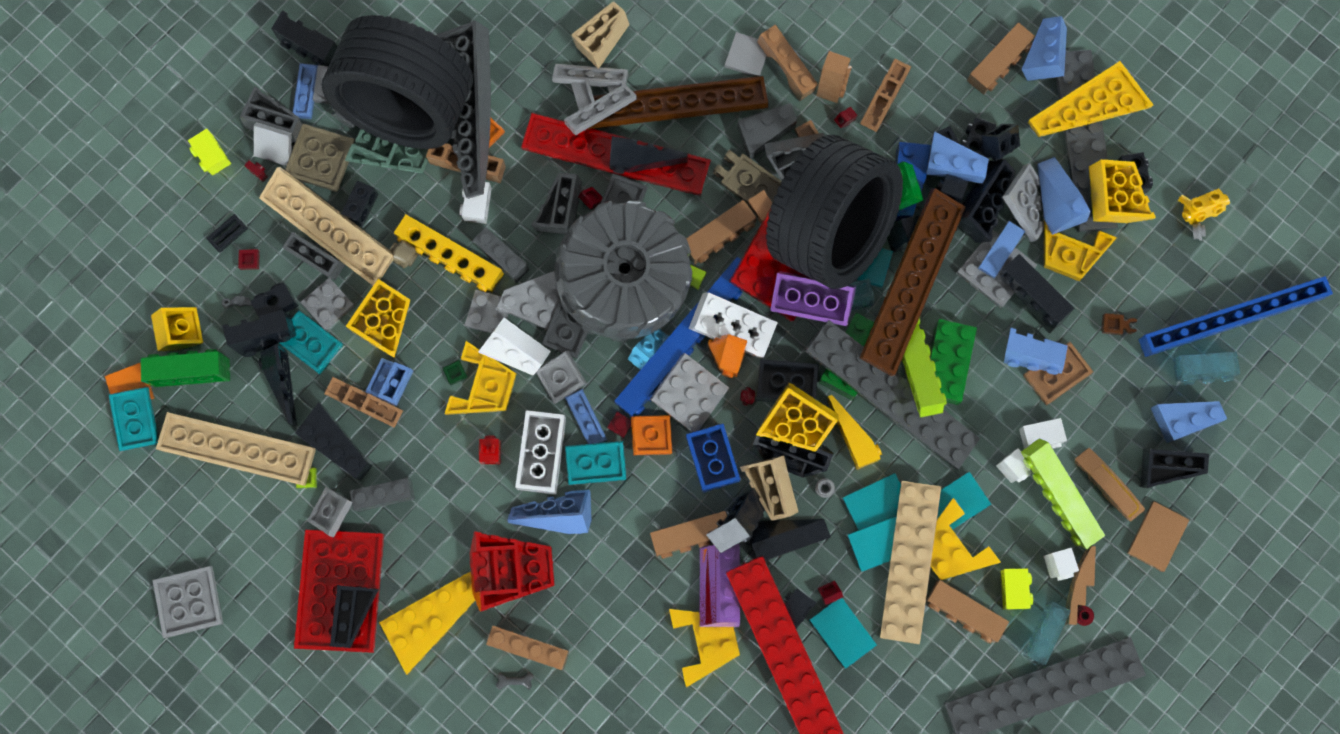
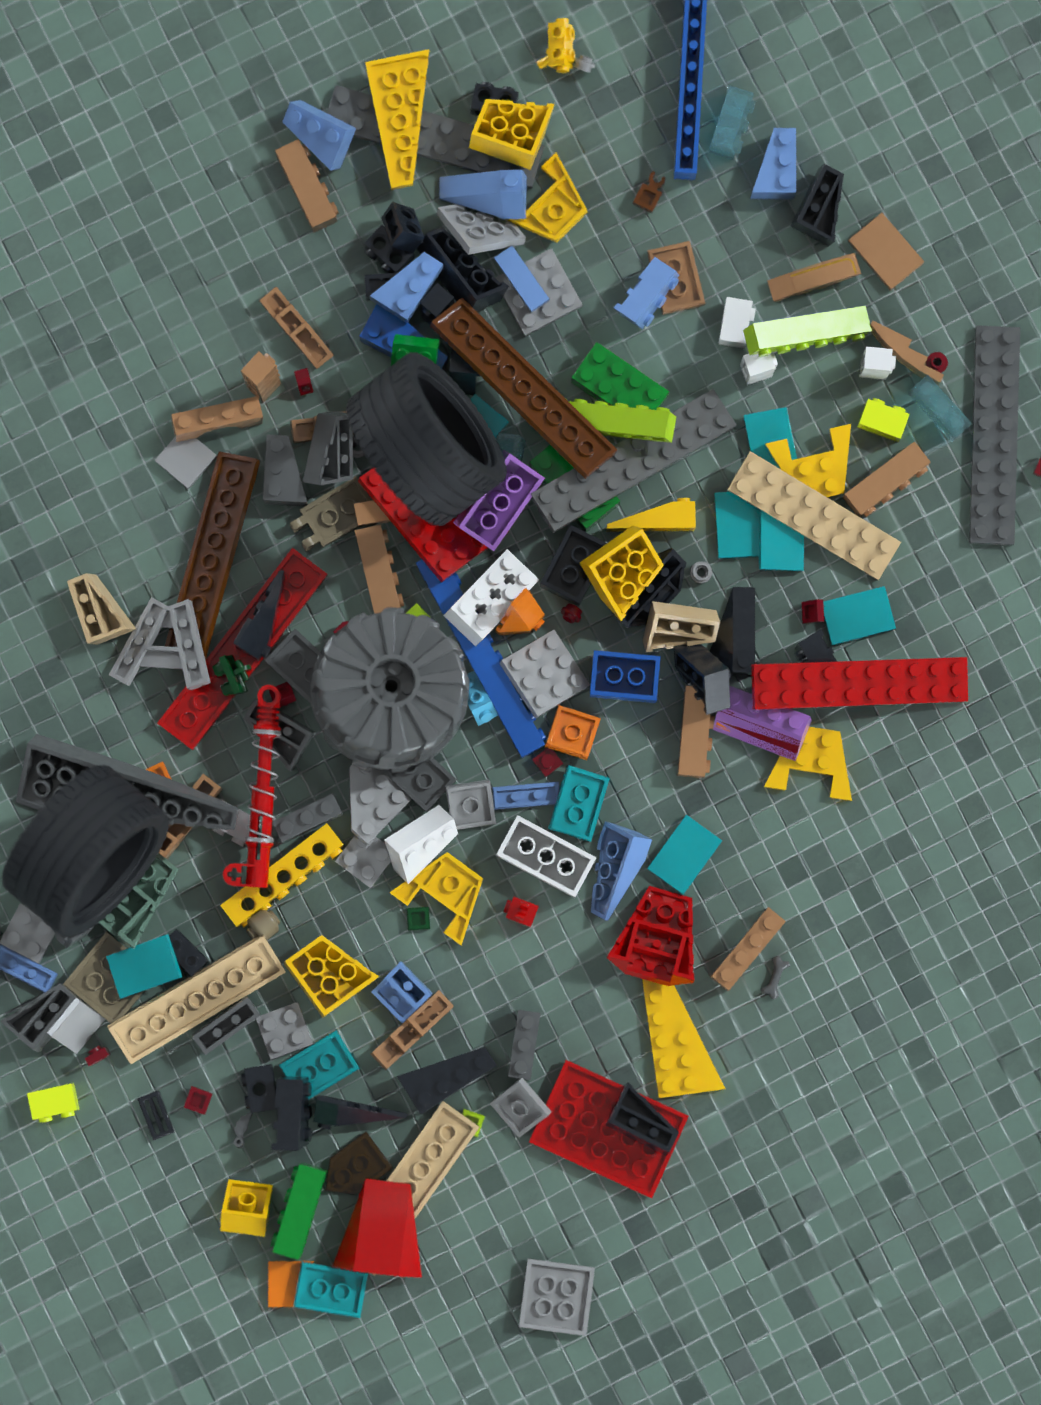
camera: 75 degrees left, 5 degrees up
black wedge [999,254,1075,333] -> none
none -> teal tile [106,934,182,999]
none -> dark green hips [212,655,252,696]
none -> red piece [223,685,281,888]
none -> dark brown tile [325,1132,393,1195]
none -> red wedge [332,1179,422,1278]
none -> teal tile [647,815,722,895]

